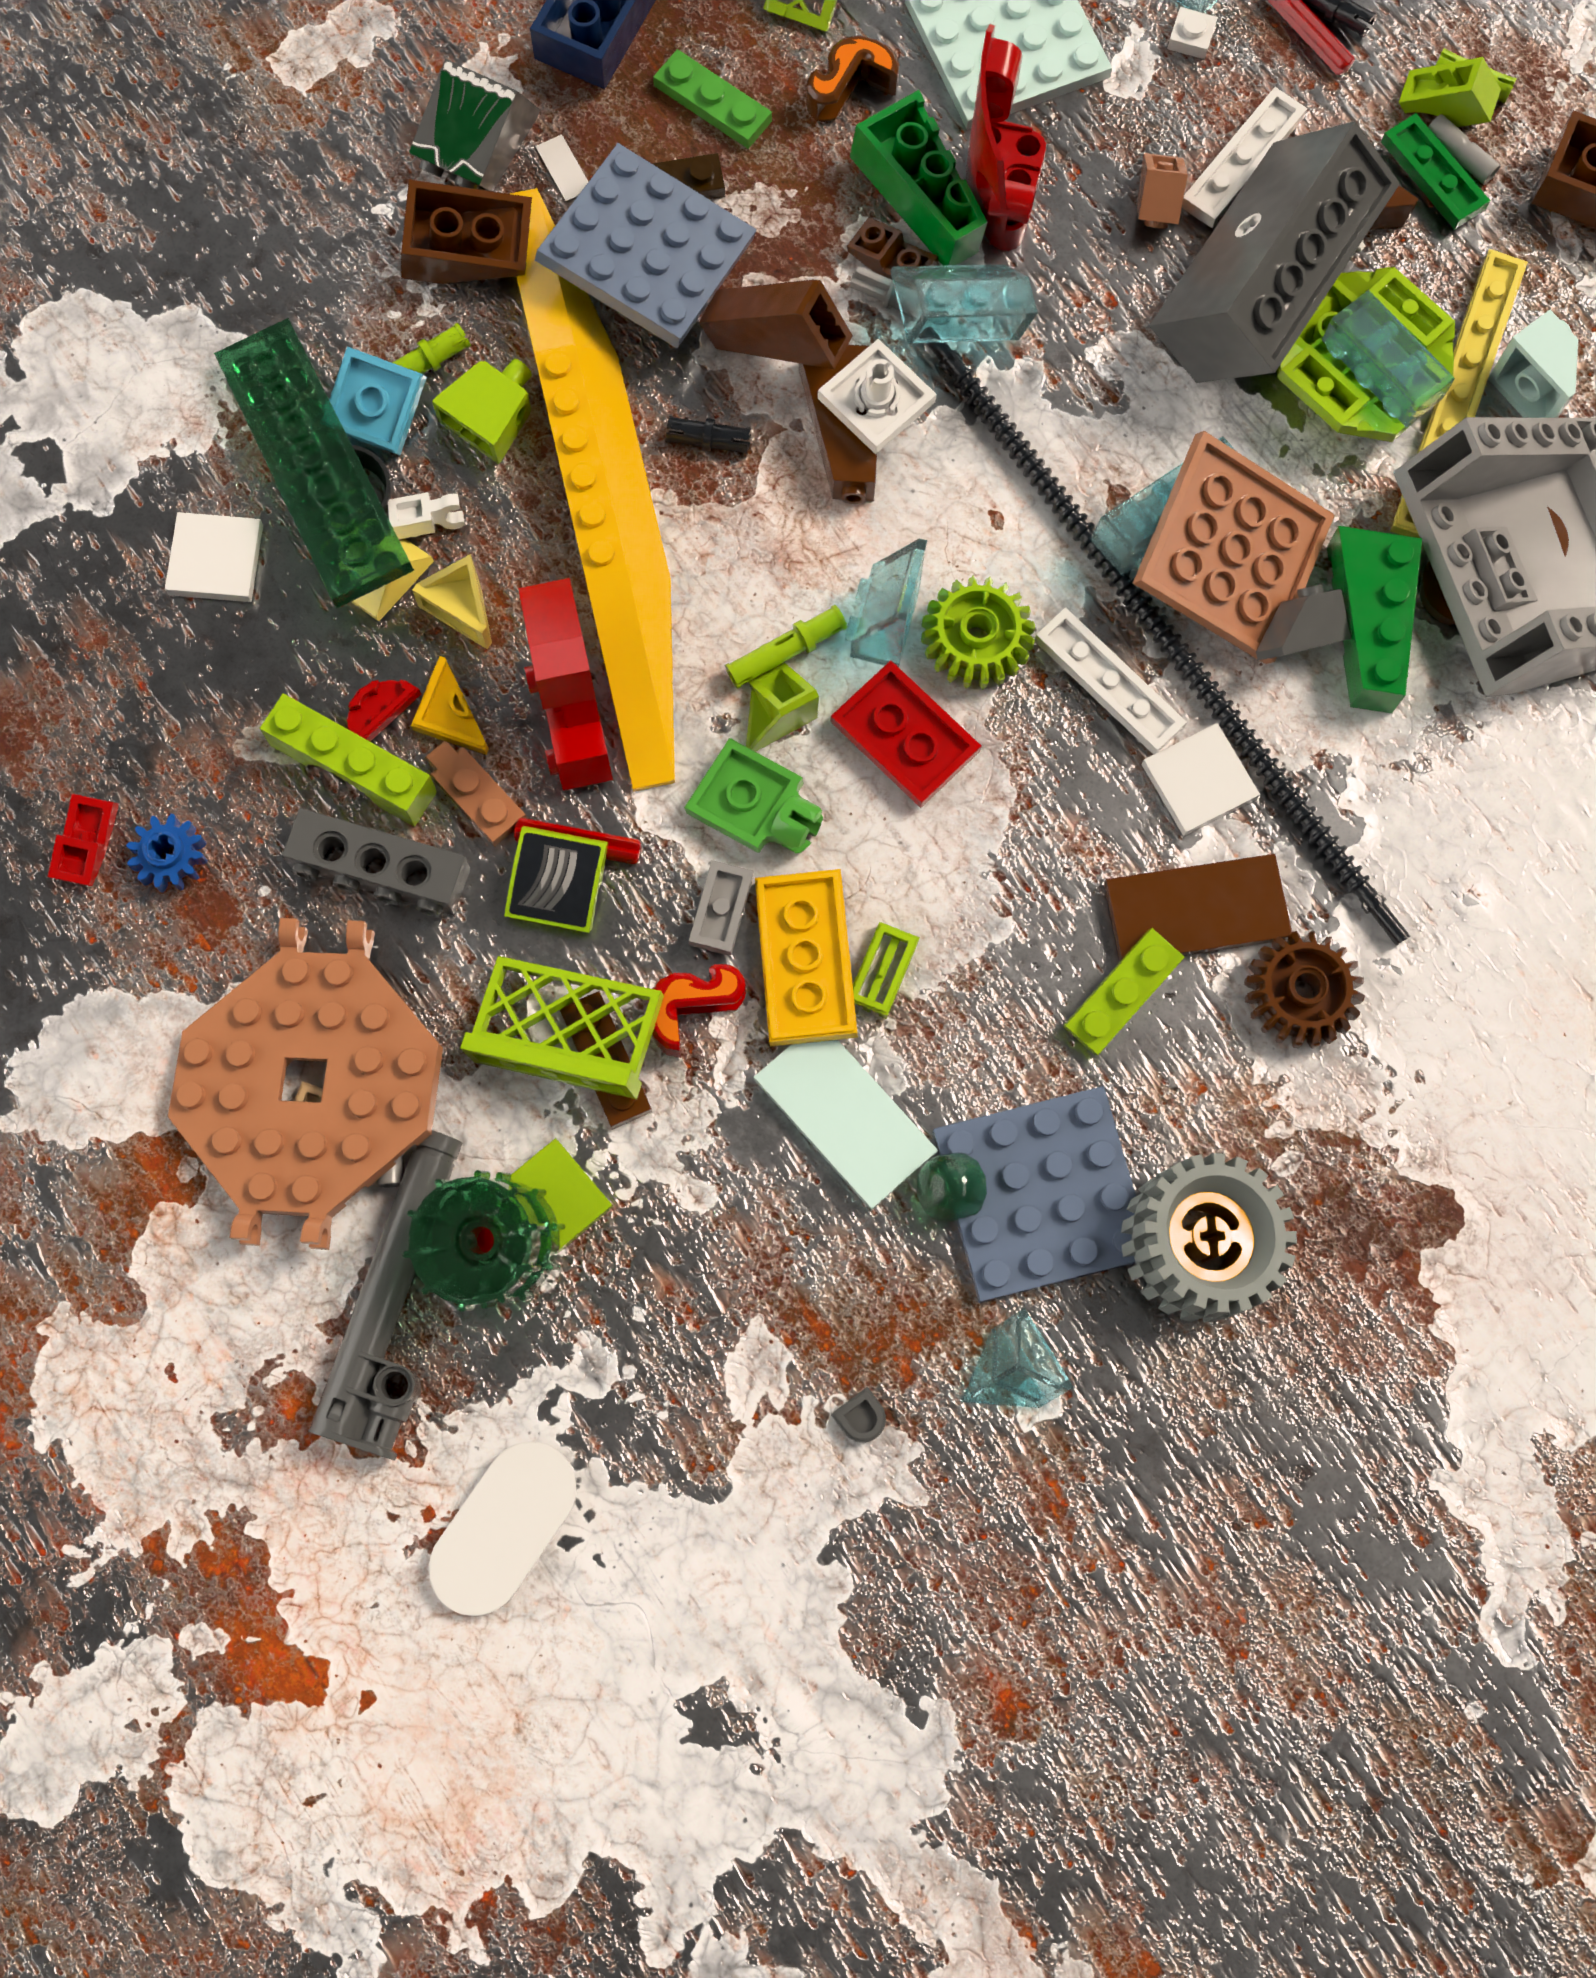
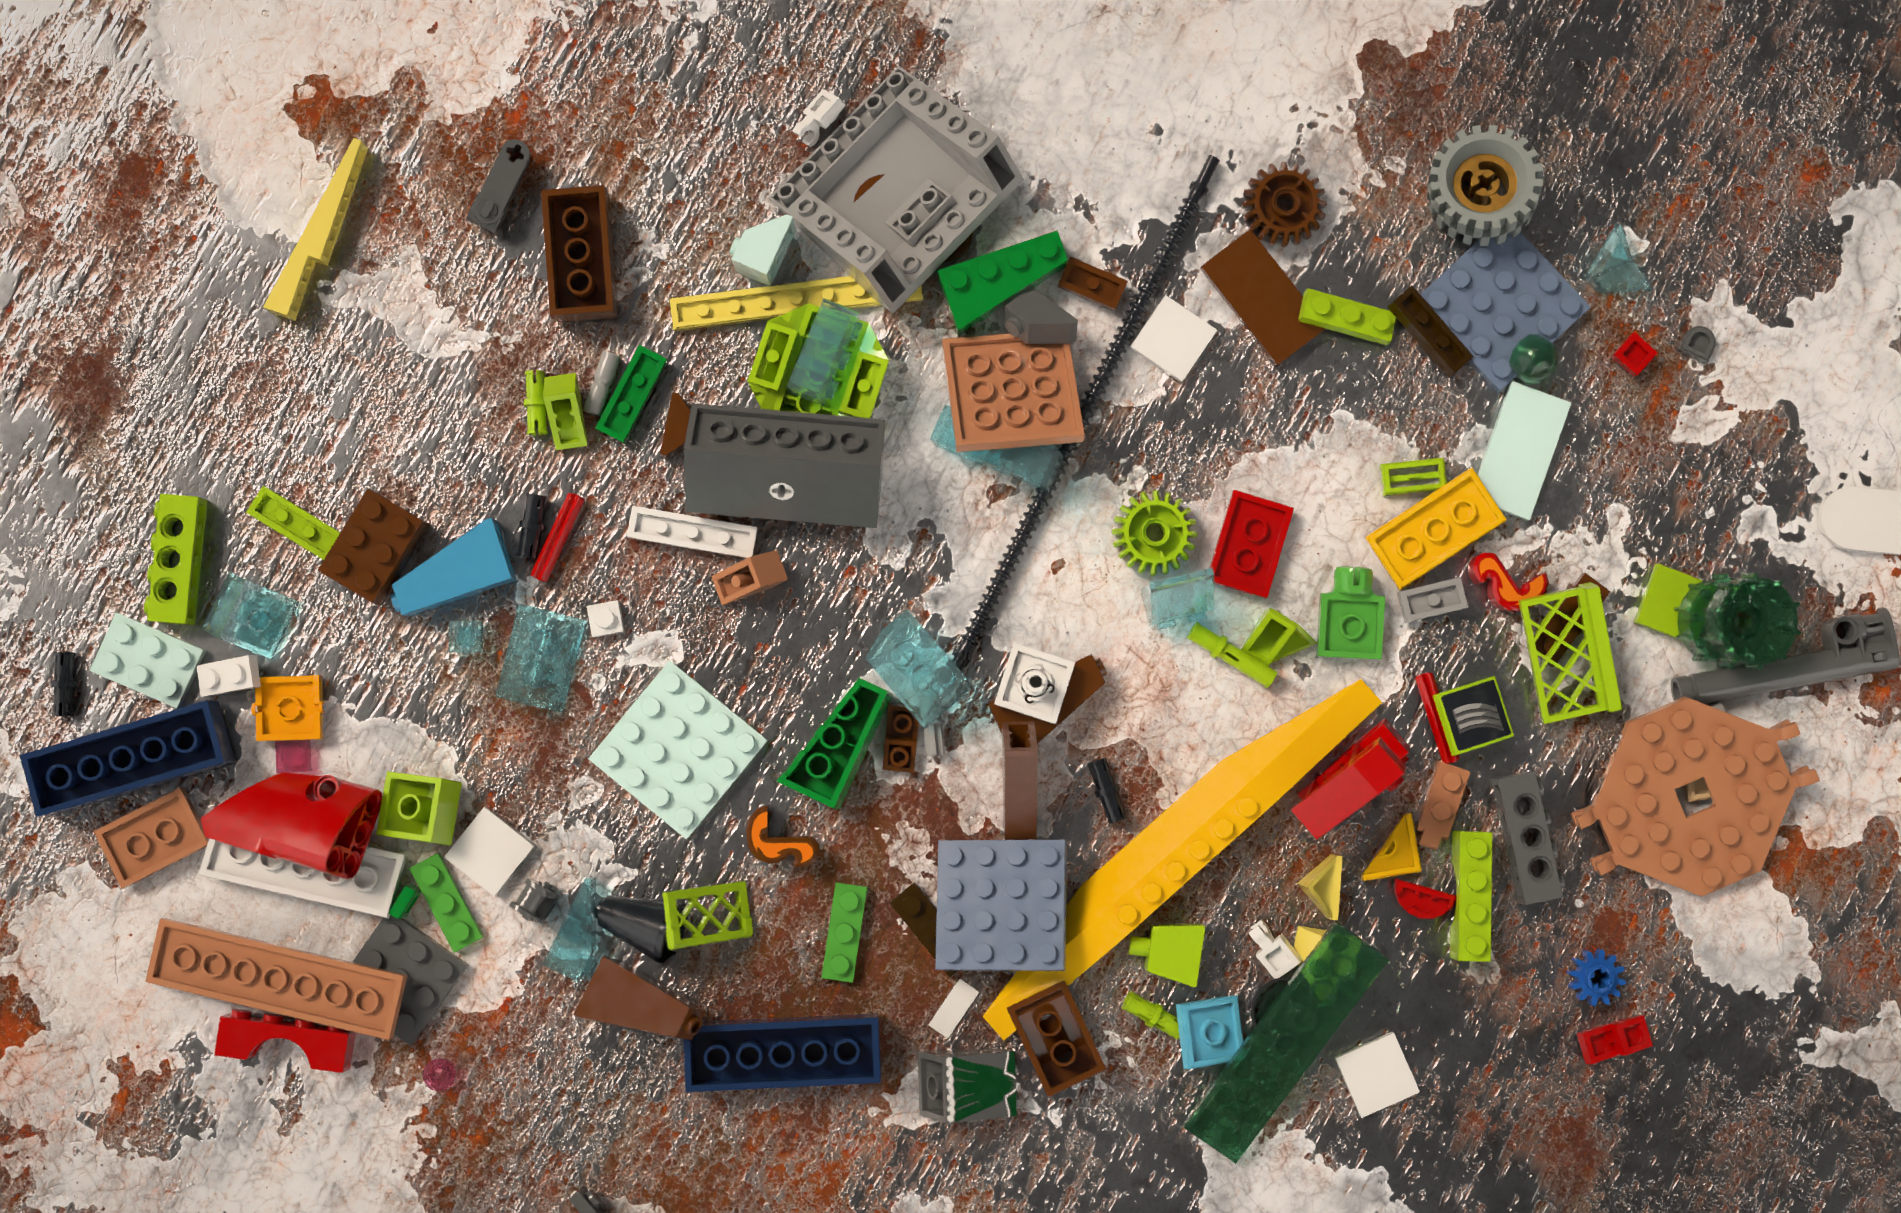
camera: 125 degrees left, 10 degrees up
red panel [966,24,1046,251] -> none
white plate [1035,607,1187,755] -> none
none -> reddish brown plate [1057,256,1128,312]
none -> dark brown plate [1387,285,1474,378]
none -> red plate [1610,332,1658,377]

